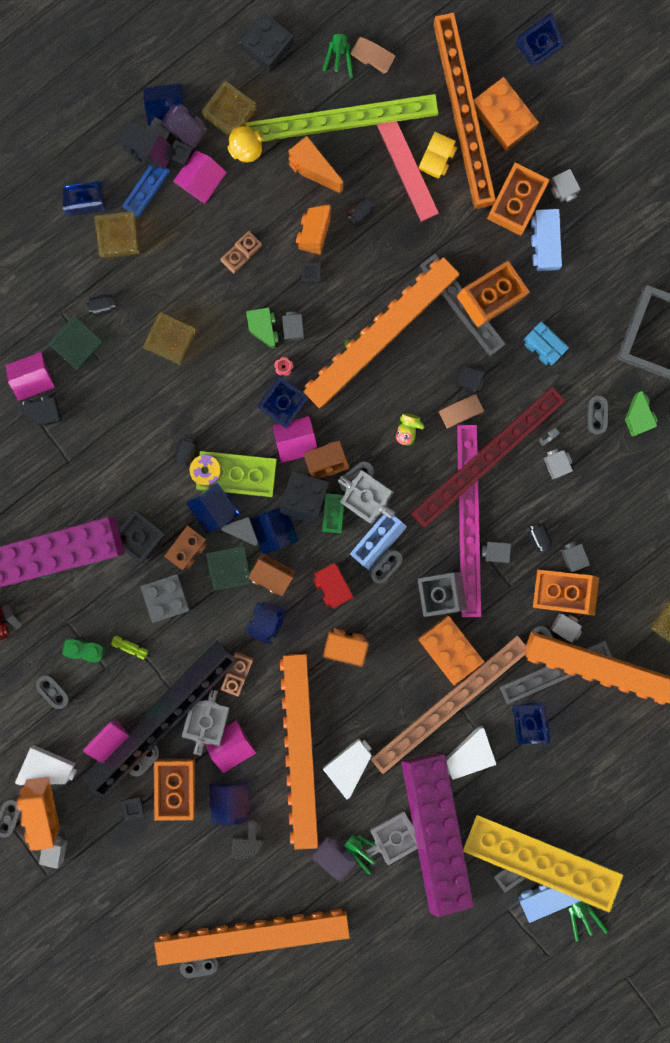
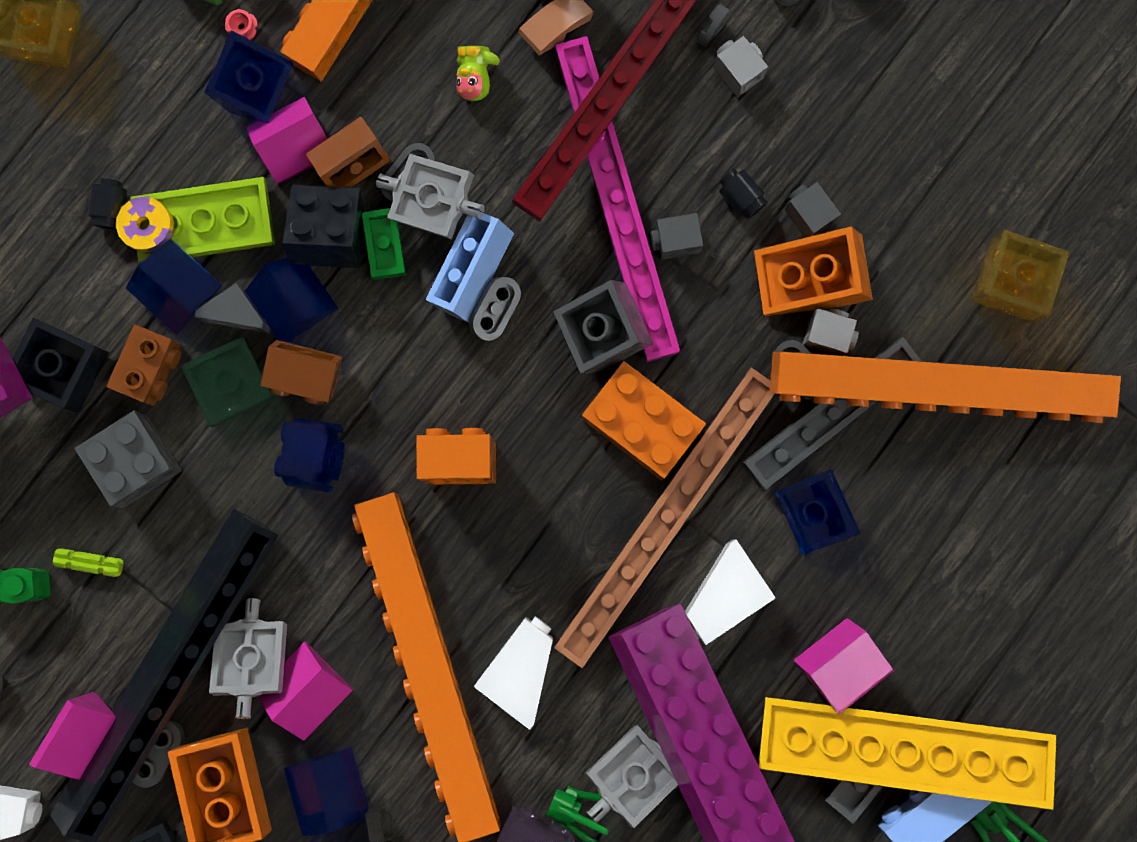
camera: 10 degrees left, 5 degrees down
nougat slope [221,652,254,697] -> none
red brick [313,563,353,608] -> none
none -> slope [794,618,894,715]

